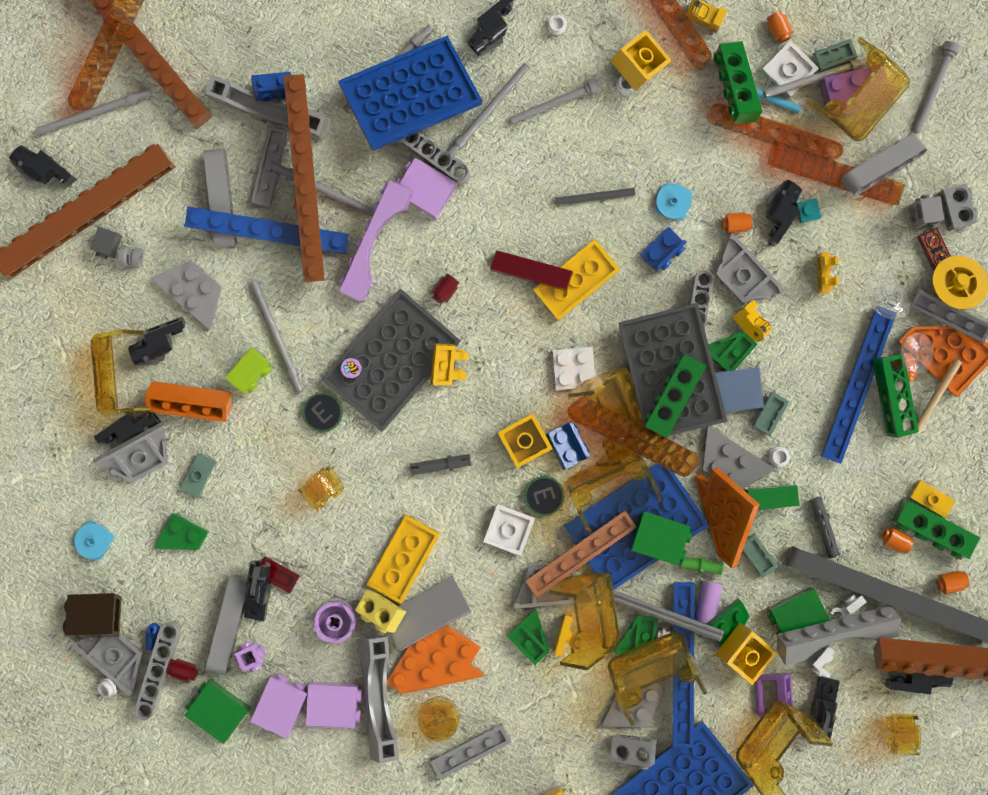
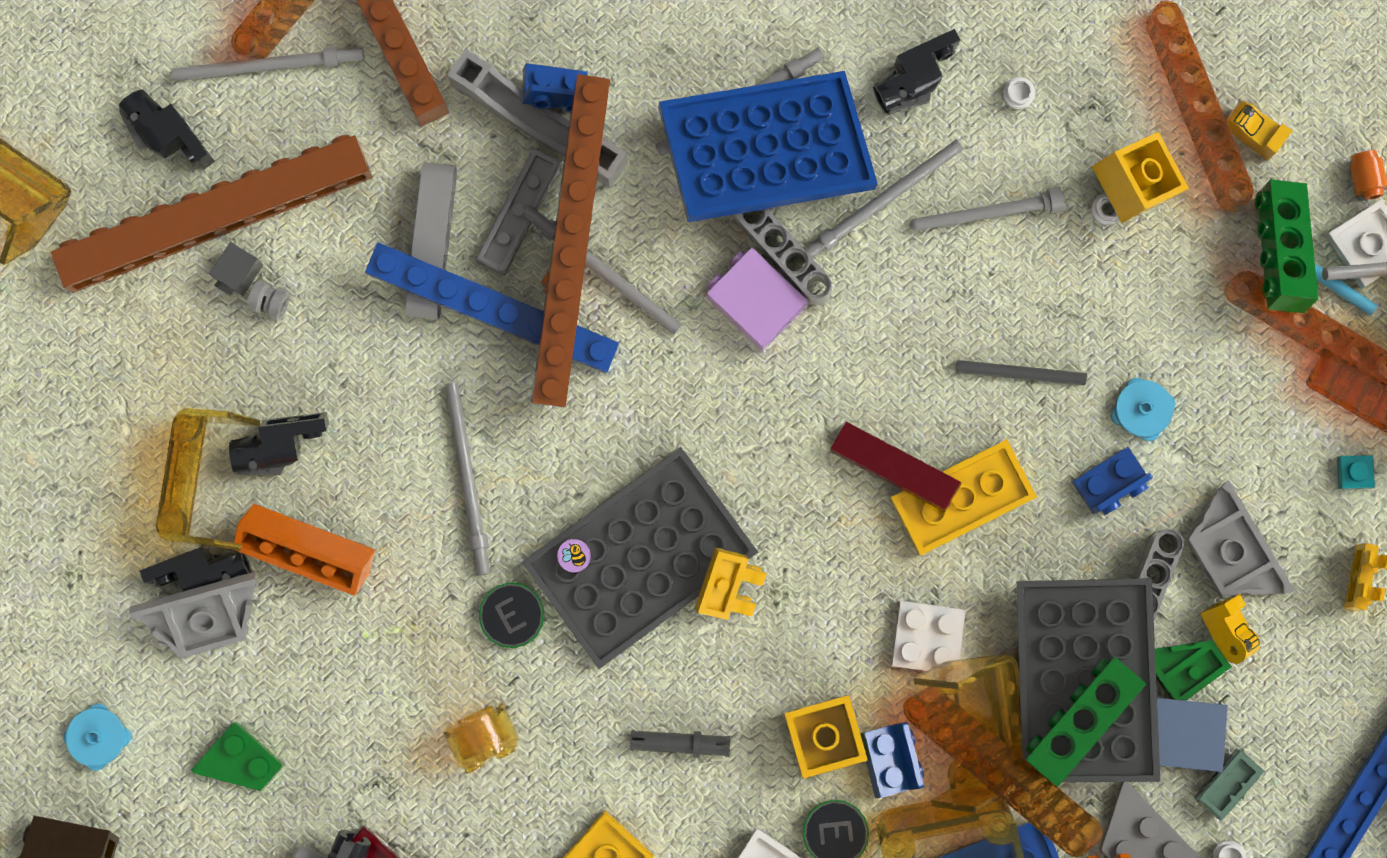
camera: 10 degrees right, 5 degrees down
light grey wing [151,261,222,329] -> none
sand green plate [180,453,217,498] -> none
lime brick [225,347,272,394] -> none
lavender arch [339,180,415,302] -> none
dark red brick [431,273,459,304] -> none
orange brick [722,212,752,234] -> none
black plate [766,180,802,247] -> none

